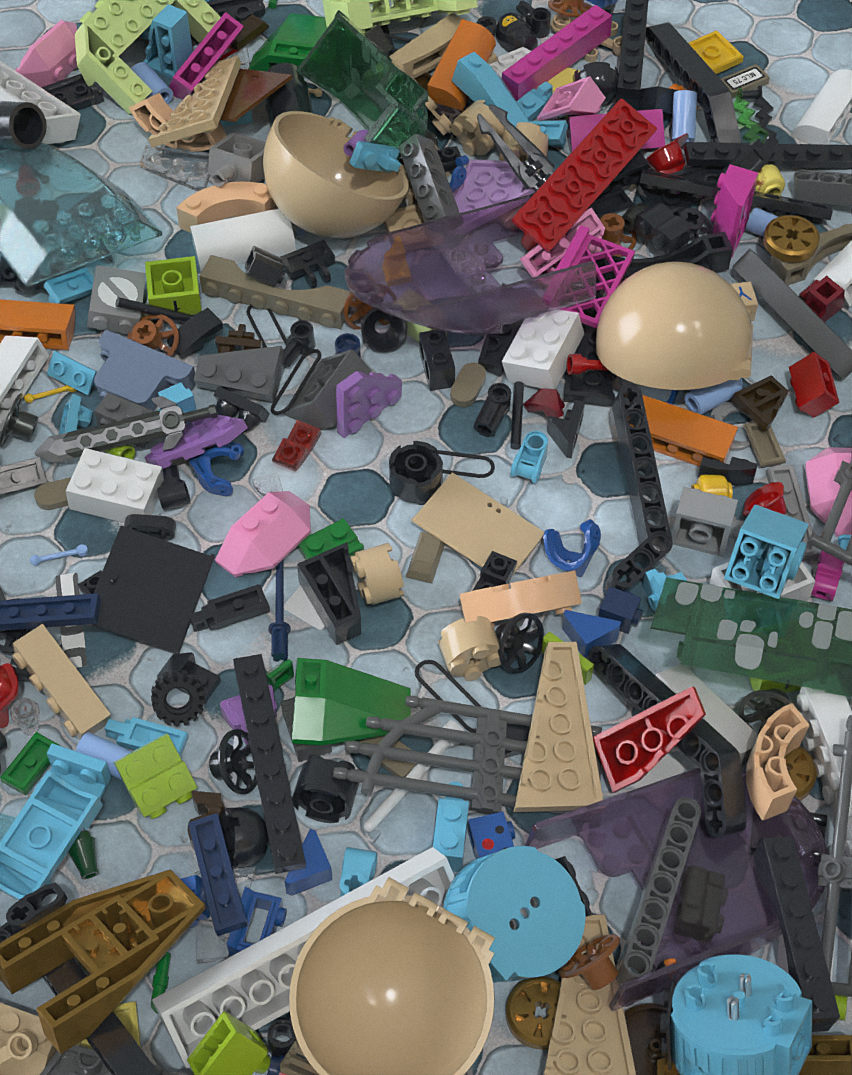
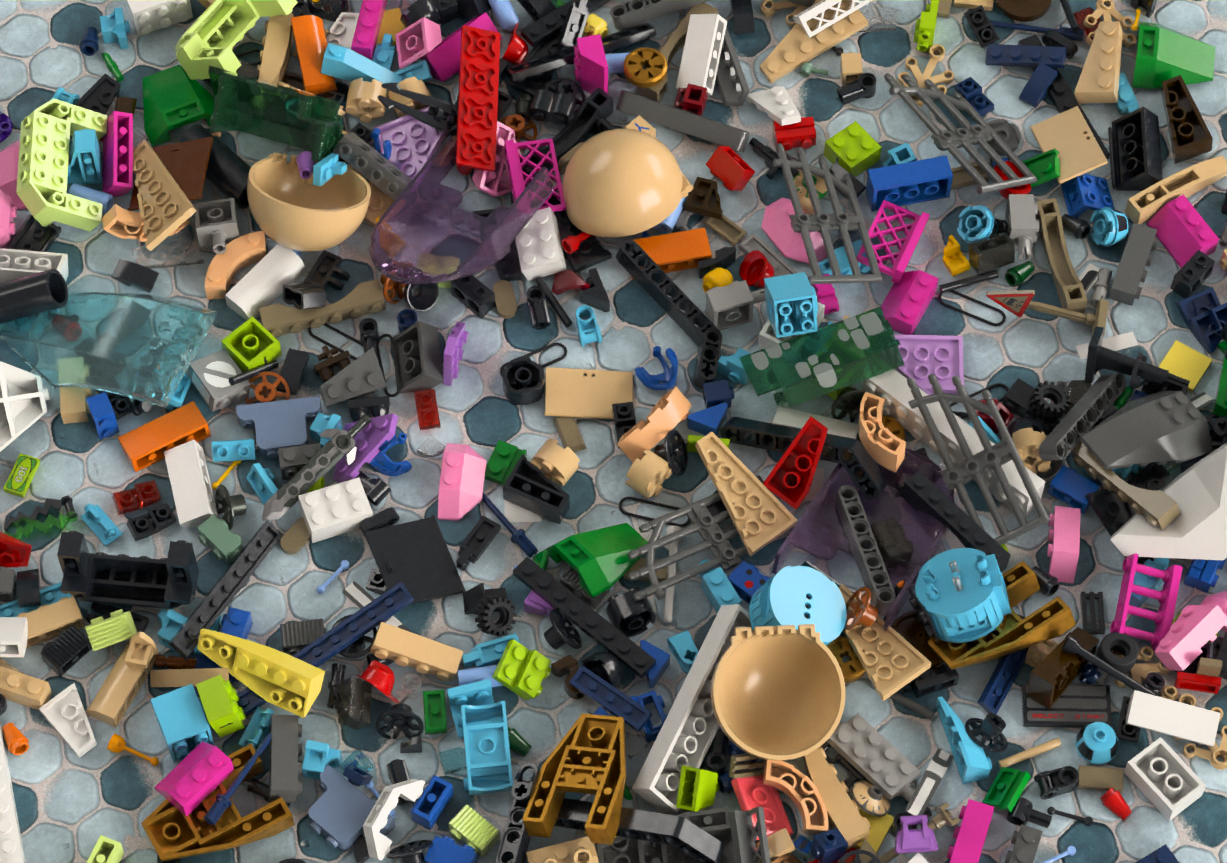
camera: 35 degrees left, 5 degrees up
none -> black slope [111,259,159,293]

